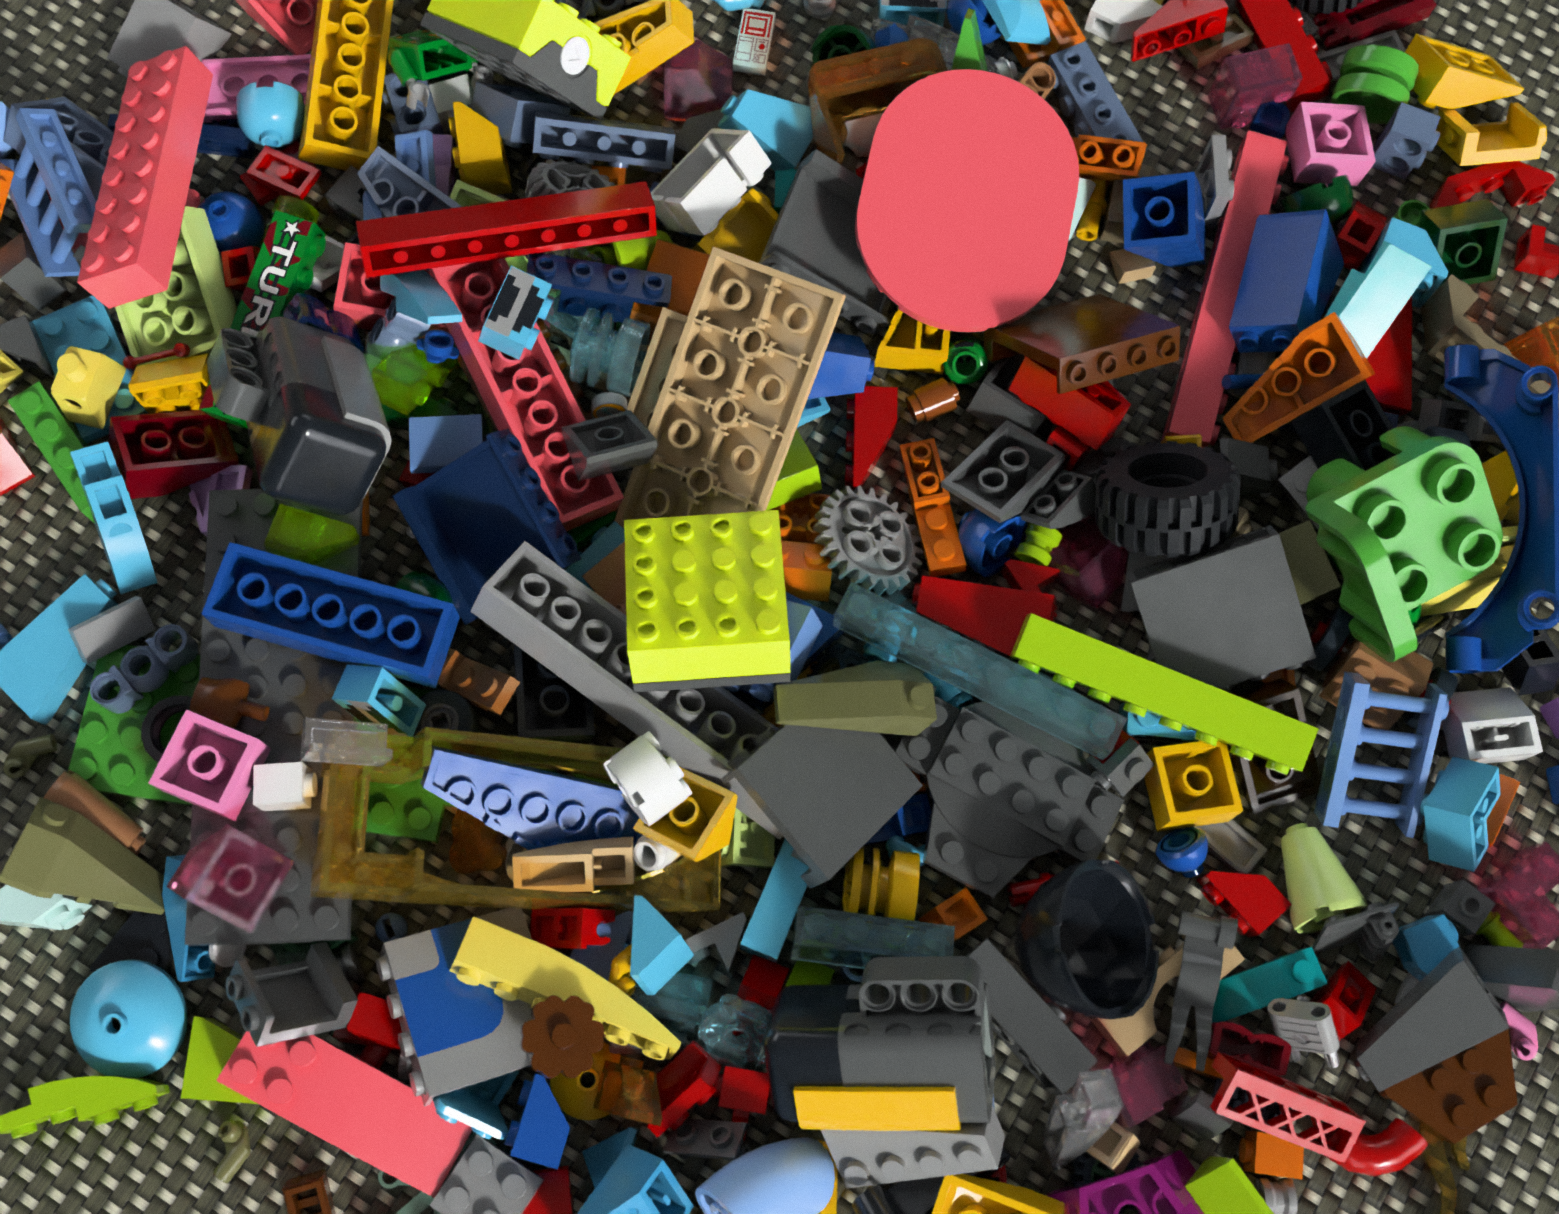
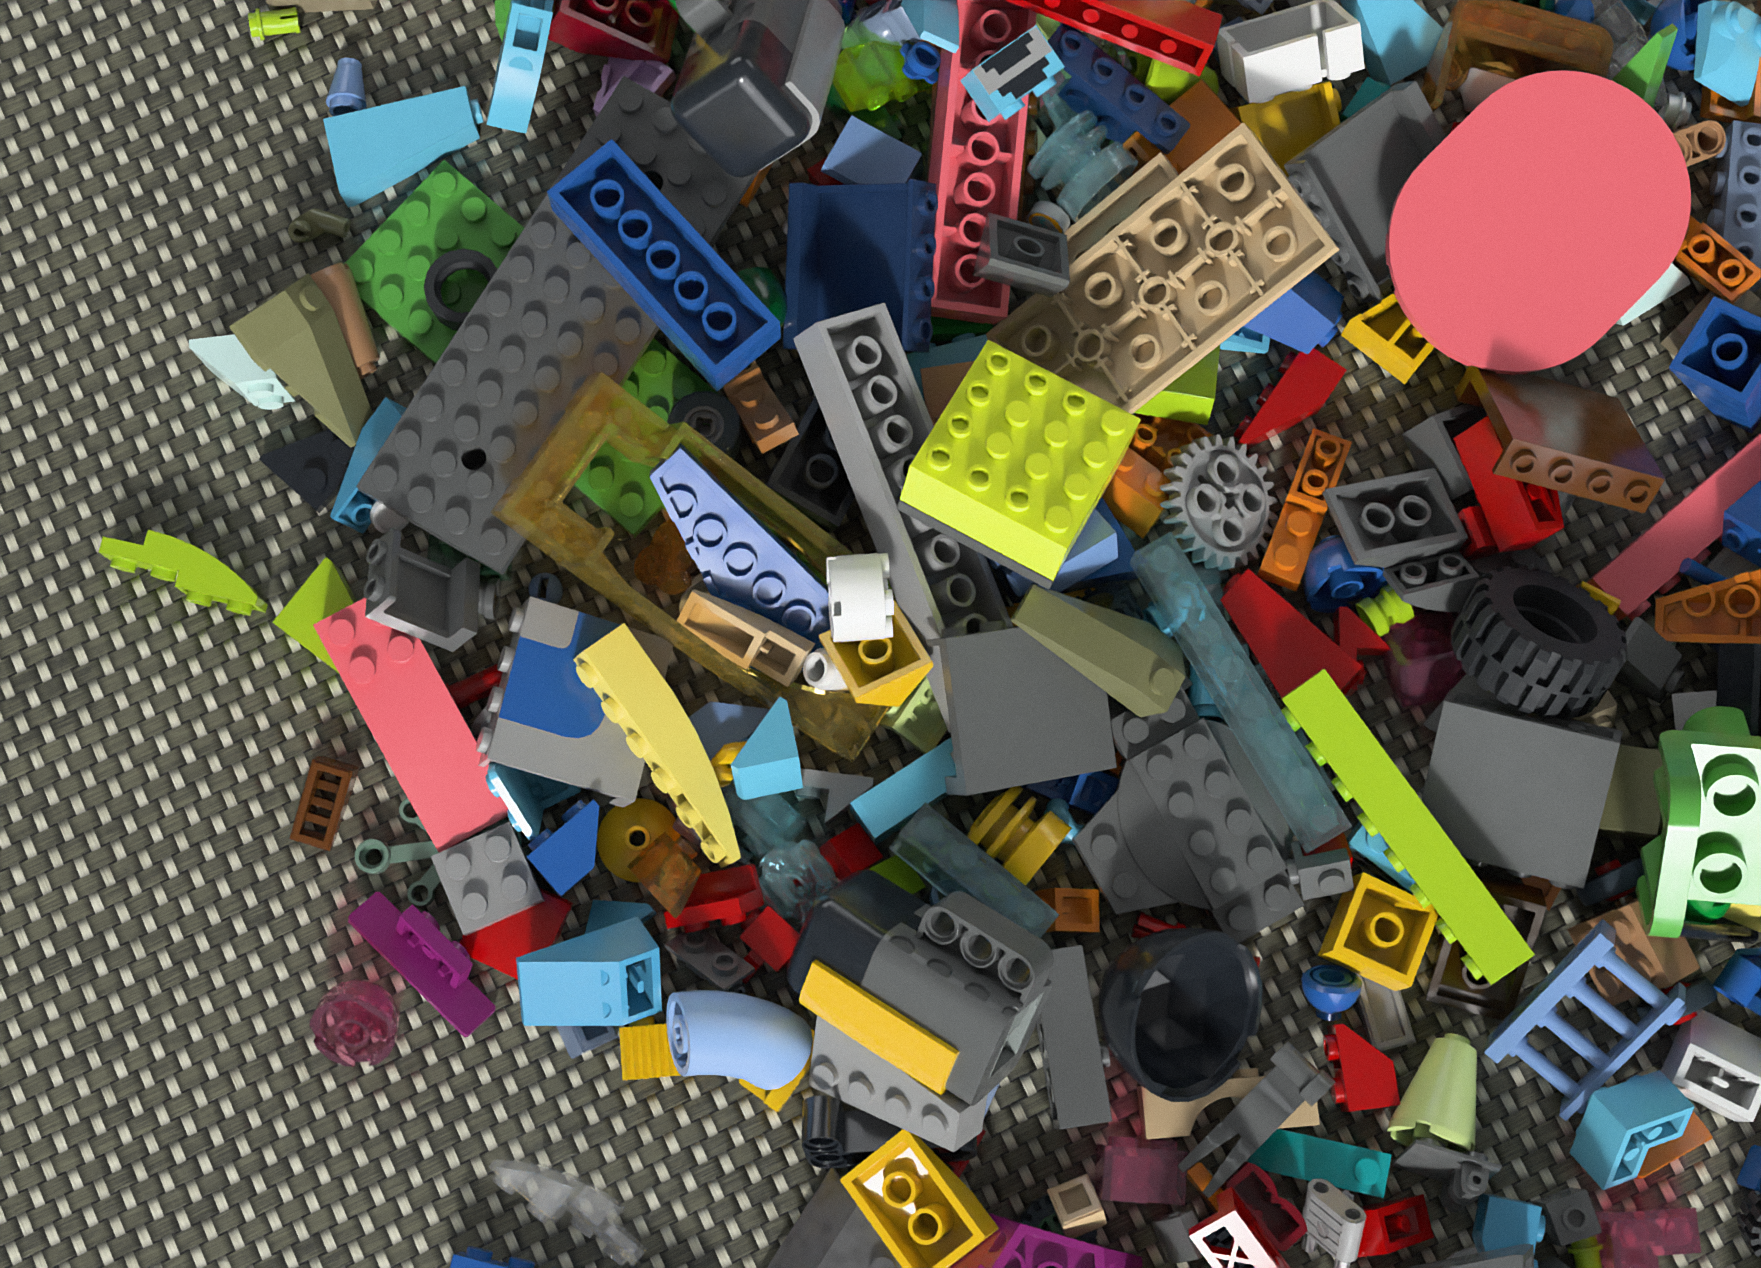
camera: 35 degrees right, 5 degrees up
light grey tile [68,596,155,664] -> none
medium azure dish [70,960,188,1078] -> none
sand blue piece [90,624,198,714] -> none
bright pink brick [149,710,271,821] -> none
clear pink slope [166,825,294,933] -> none
reddish brown piece [190,677,270,729] -> none
olive arm [212,1120,251,1184] -> none
white brick [253,762,318,811] -> none
clear neon green slope [263,504,360,565] -> none
clear panel [301,717,393,767] -> none
medium azure brick [331,664,426,738] -> none
red slope [332,993,402,1049] -> none
reddish brown plant [520,995,604,1079] -> none
red hinge [530,908,615,949] -> none
dark orange brick [905,377,960,423] -> none
green head [942,335,988,385] -> none
clear slope [1042,1068,1124,1170] -> none
yellow pin [1076,179,1110,241] -> none
tan slope [1109,249,1156,284] -> none

